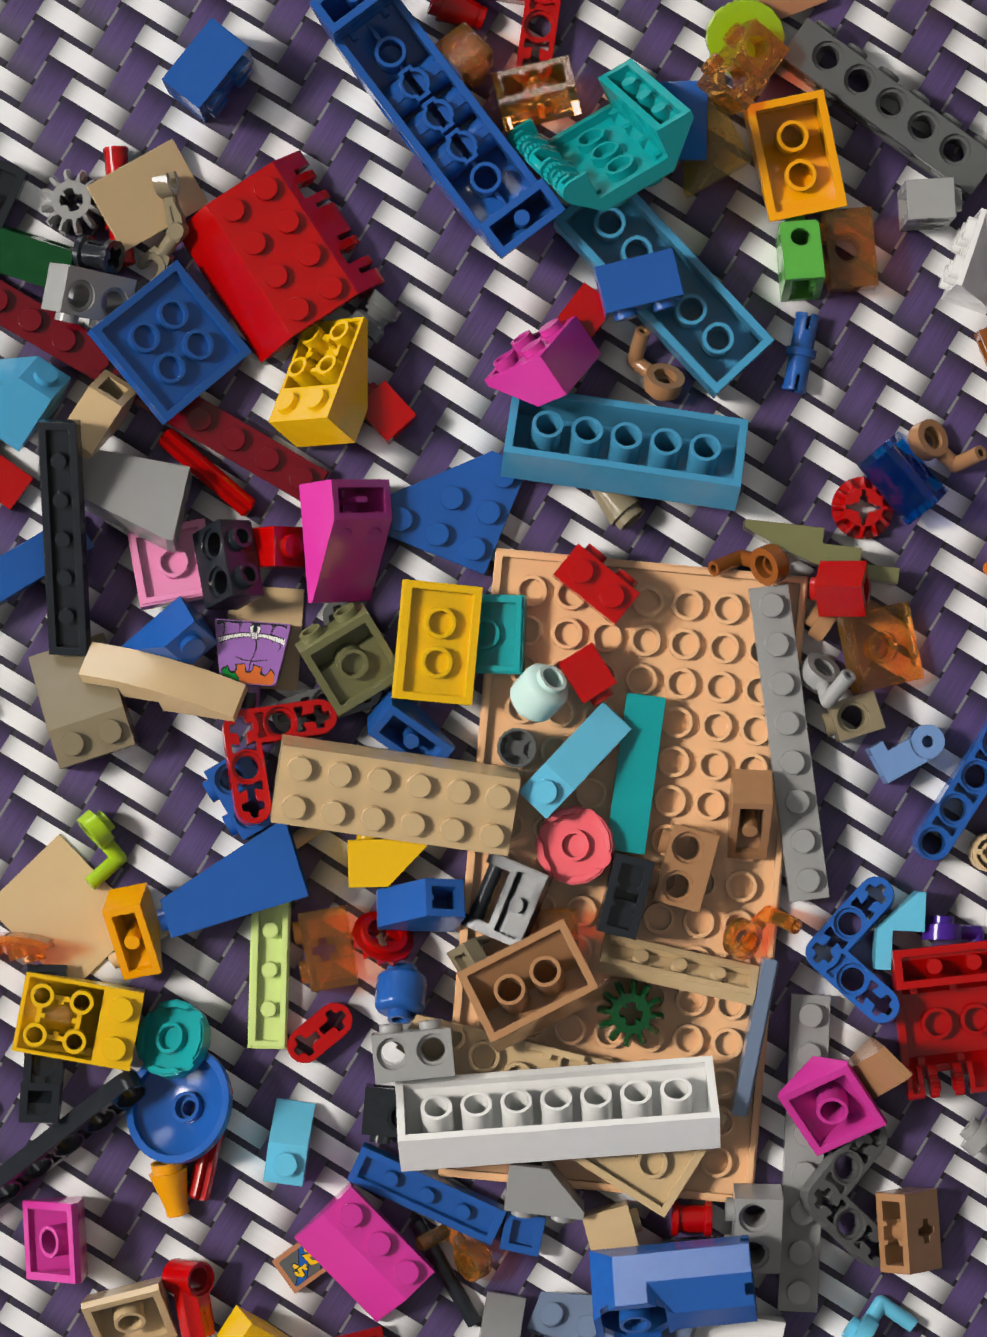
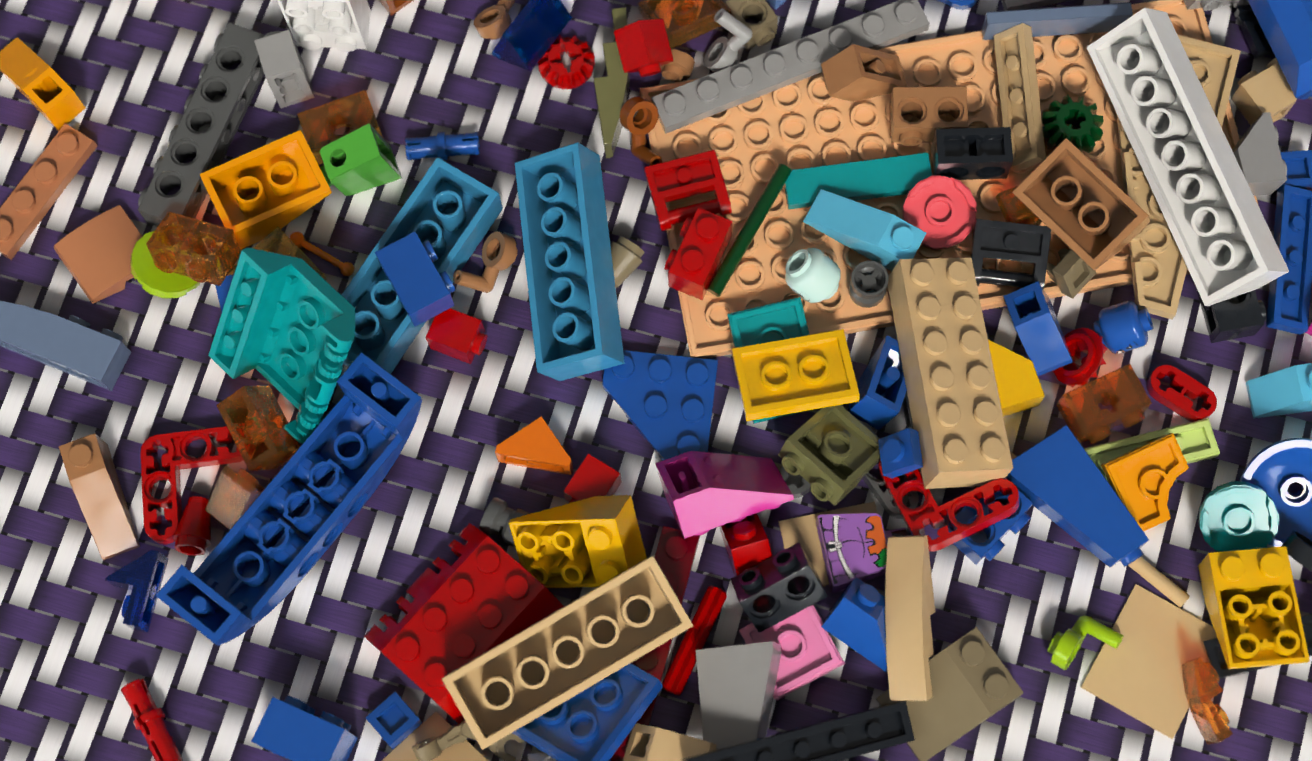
camera: 100 degrees left, 15 degrees down
light orange slope [102,882,163,980] -> none
light grey brick [371,1019,456,1084] -> none
dark pink slope [484,315,601,407] -> none
red brick [557,642,617,706] -> none
red bush [671,1200,713,1237] -> none
clear orange plate [723,905,802,960] -> none
none -> orange hinge [290,232,355,276]
none -> blue plate [365,692,422,750]
none -> tan brick [442,556,693,750]
none -> orange slope [495,416,573,475]
none -> red plate [644,150,732,231]
none -> dark green bar [707,164,792,297]
none -> blue plate [878,428,923,479]
none -> light orange tile [1101,433,1189,532]

